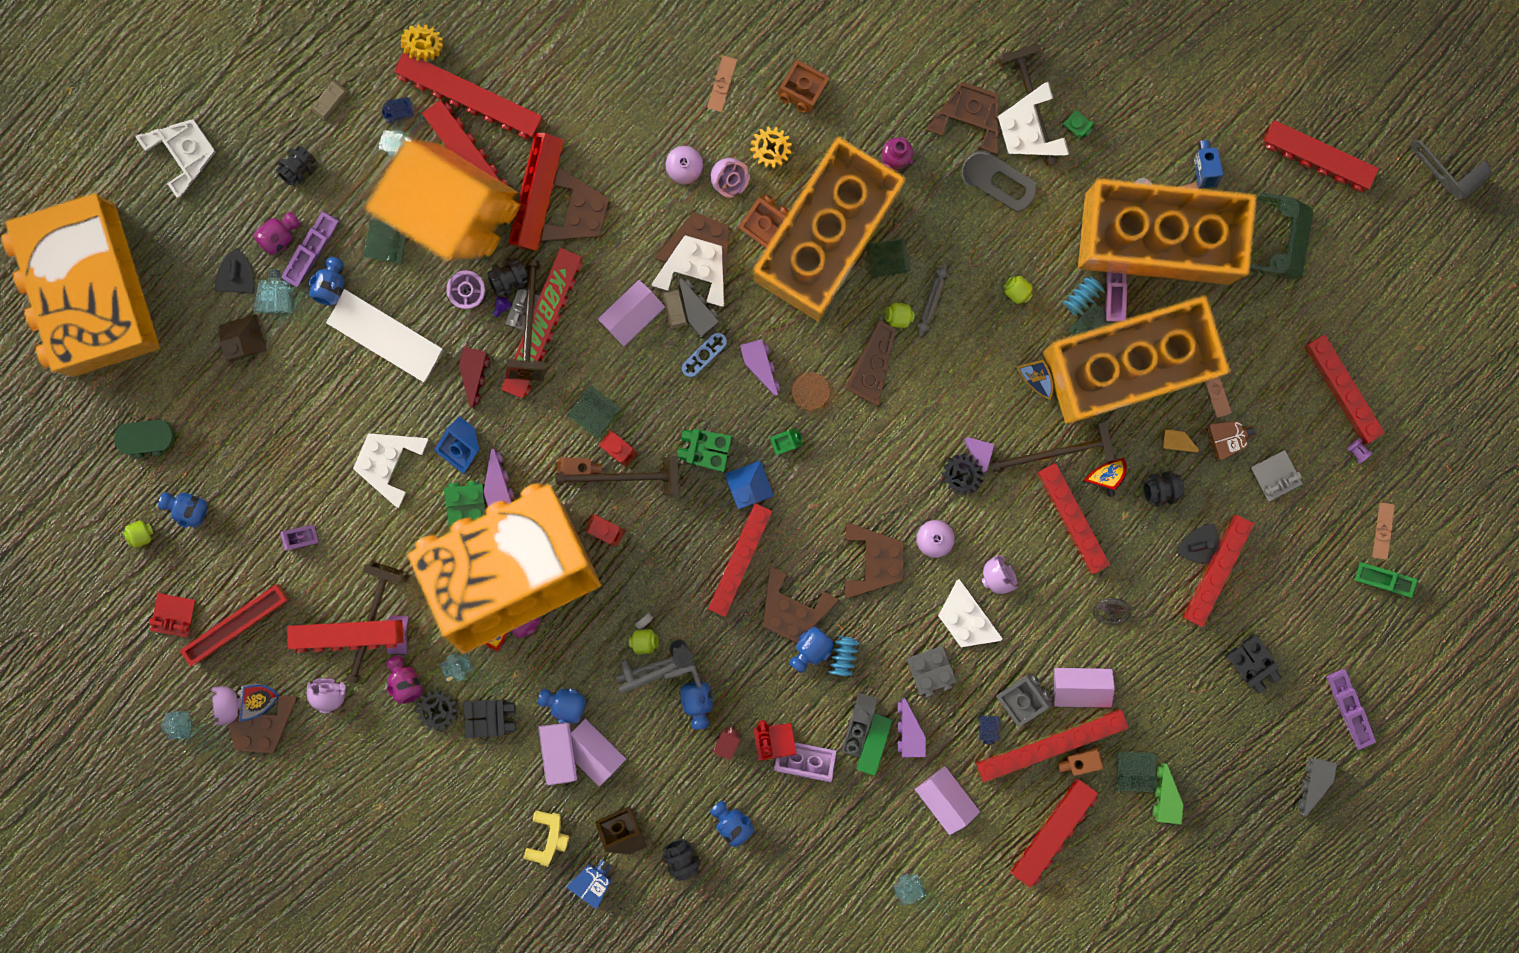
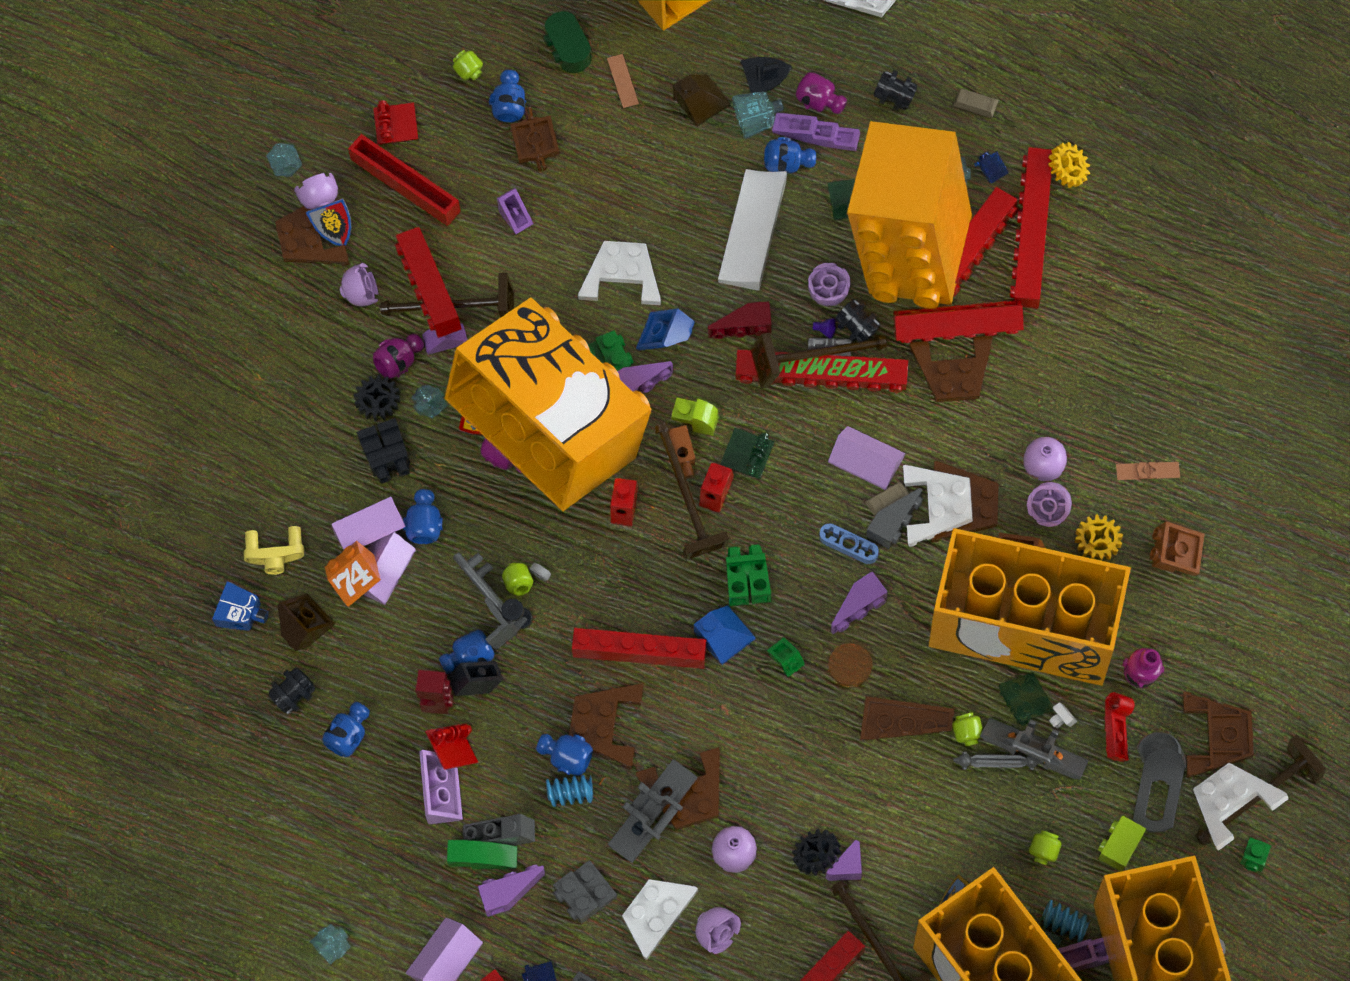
camera: 75 degrees right, 20 degrees down
none -> orange slope [325,540,381,607]
none -> black brick [447,661,504,696]
none -> reddish brown plate [510,107,560,172]
none -> nougat piece [607,54,639,108]
none -> dark grey piece [608,759,698,863]
none -> lime brick [671,398,719,436]
none -> dark grey piece [980,718,1089,780]
none -> white tile [1049,702,1077,728]
none -> lime brick [1098,815,1146,872]
none -> red plate [1105,692,1135,762]

